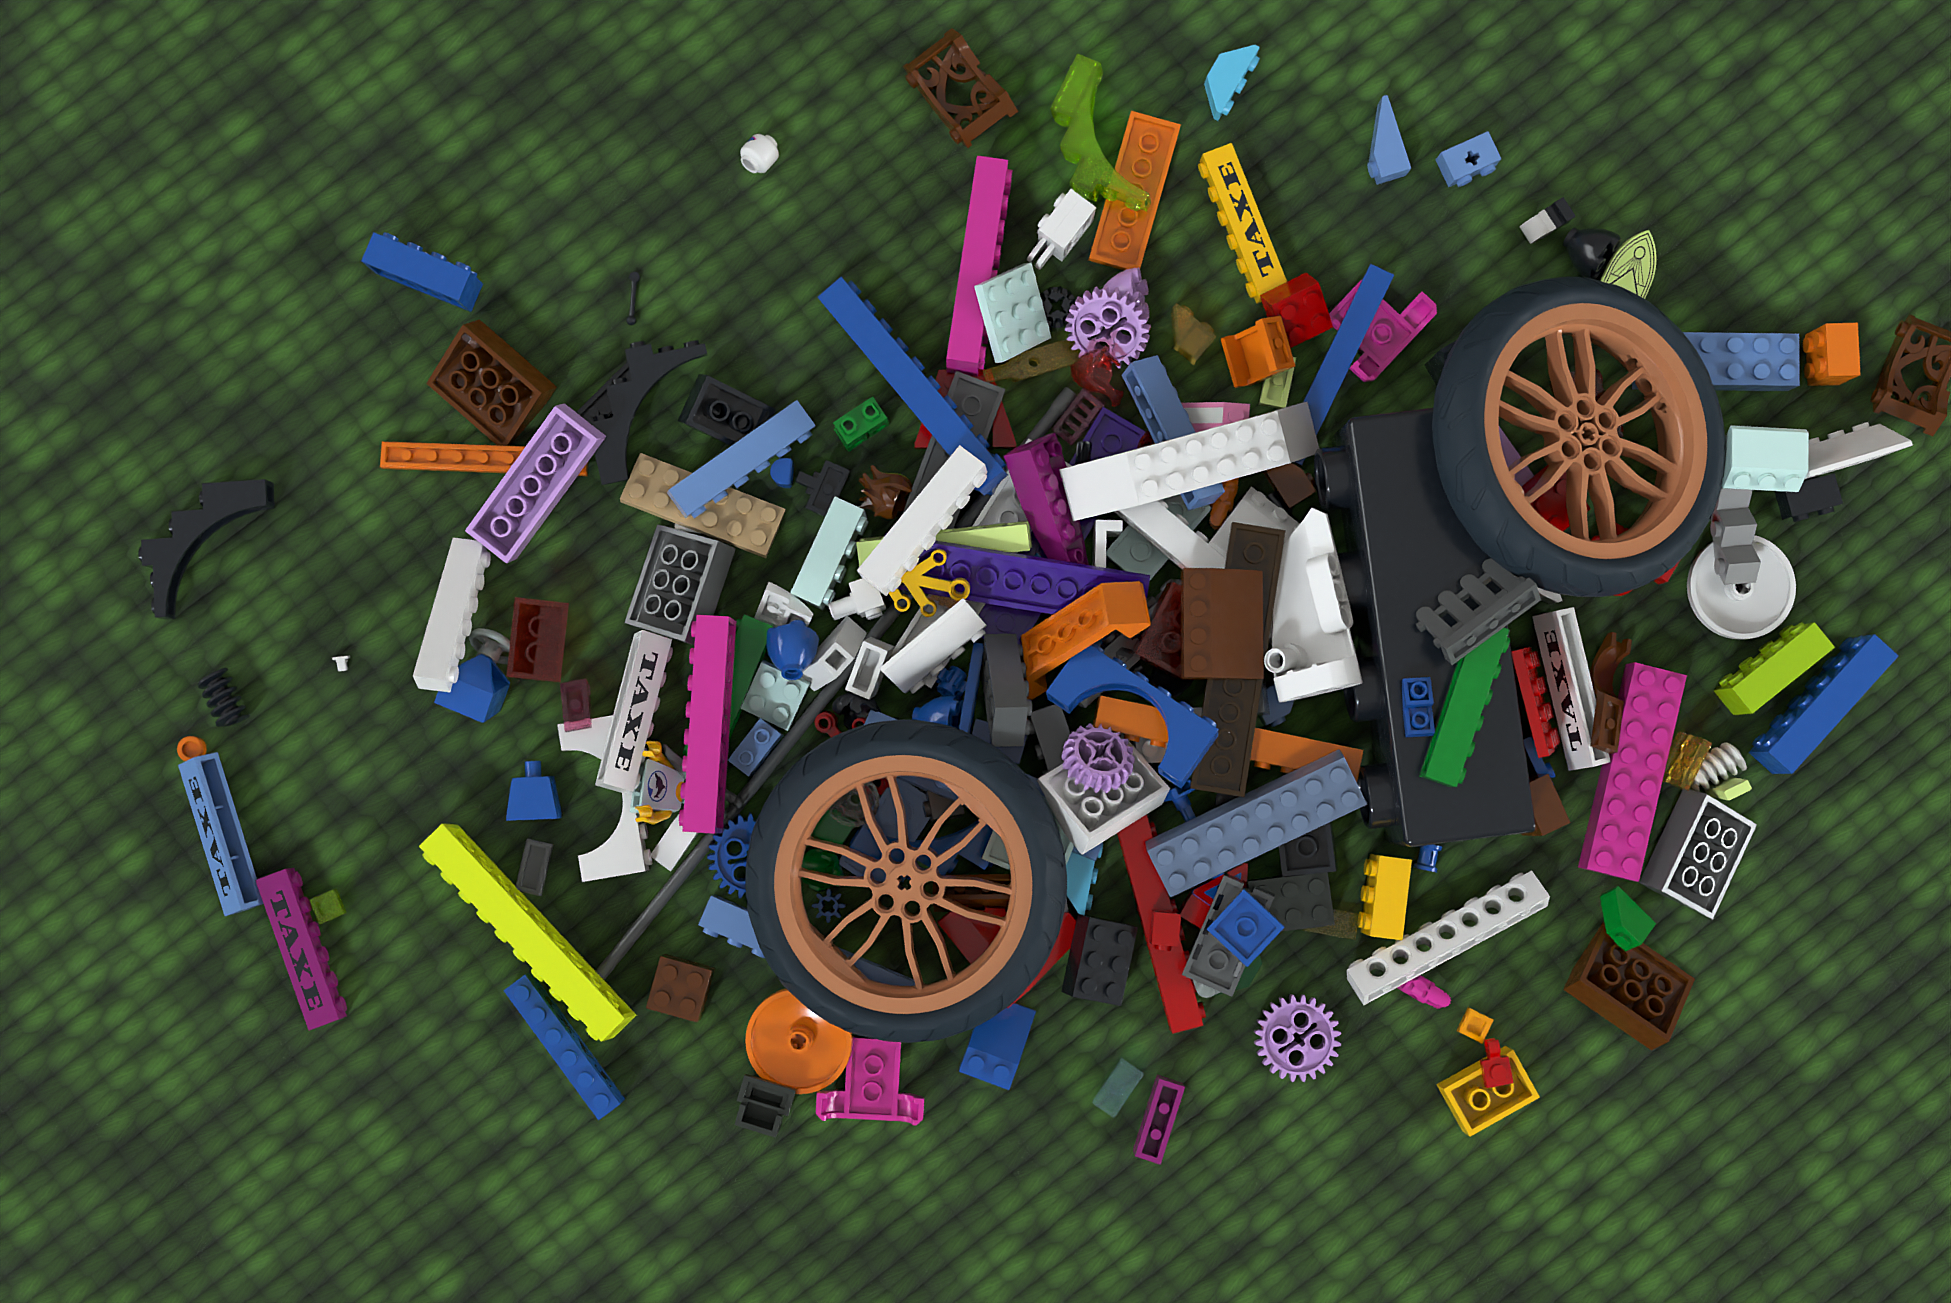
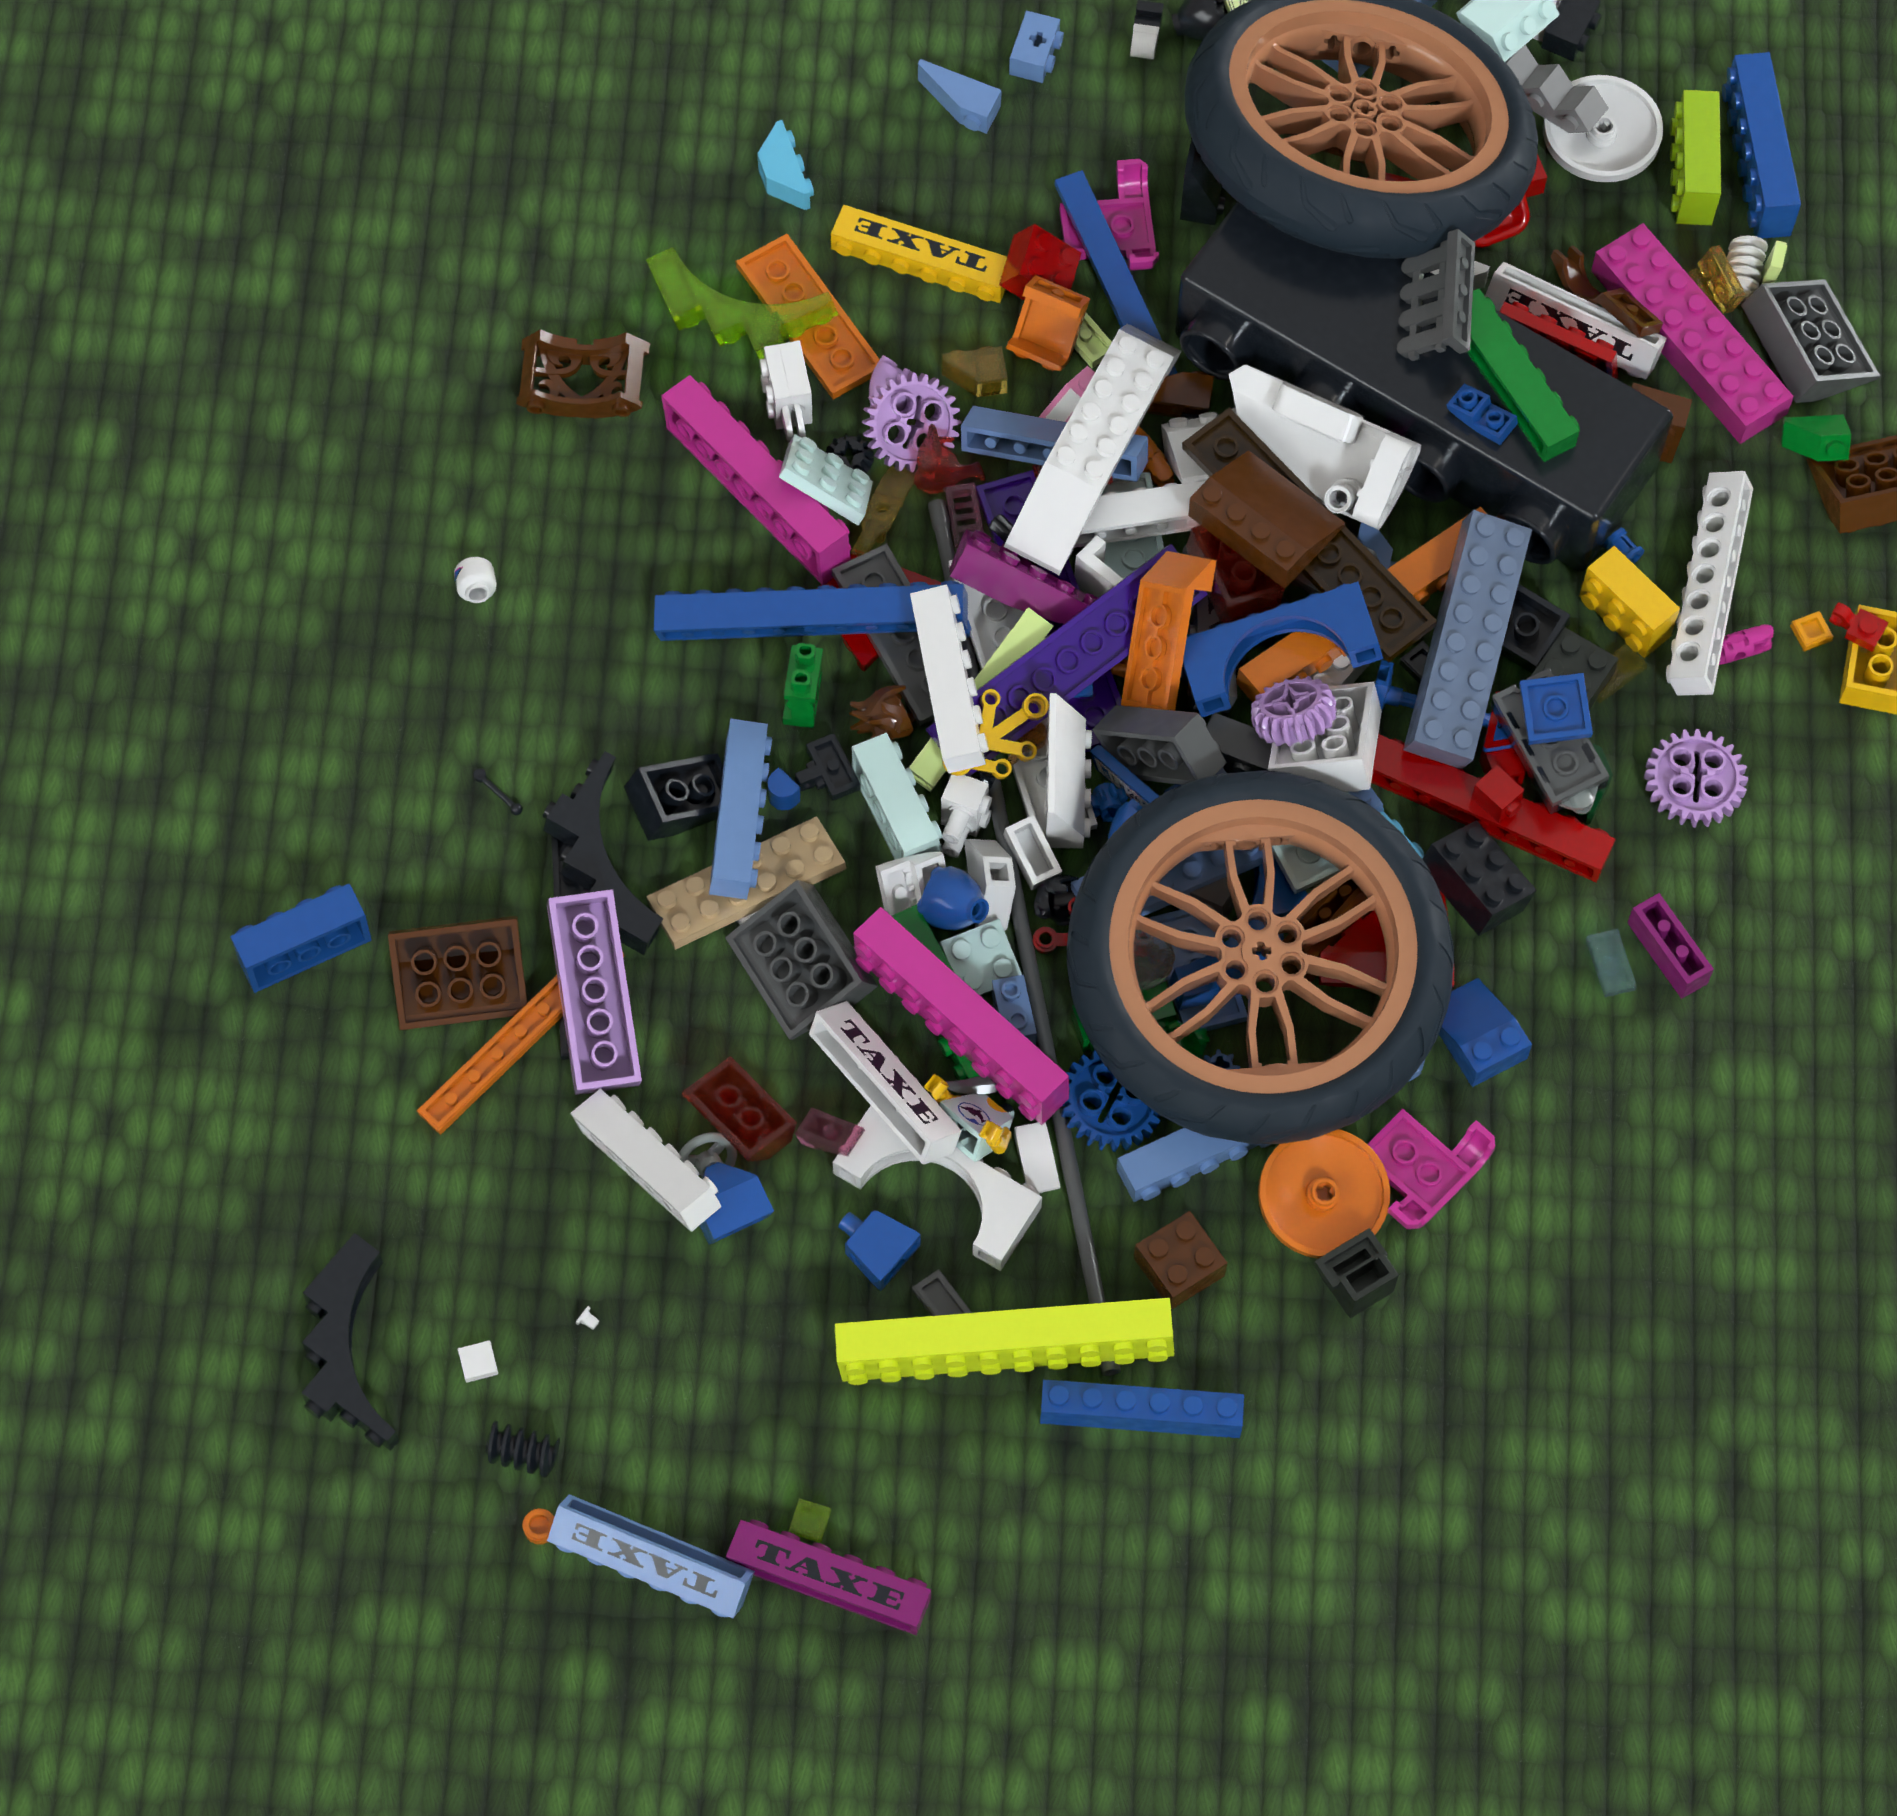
camera: 50 degrees left, 20 degrees down
none -> white tile [458,1340,498,1383]

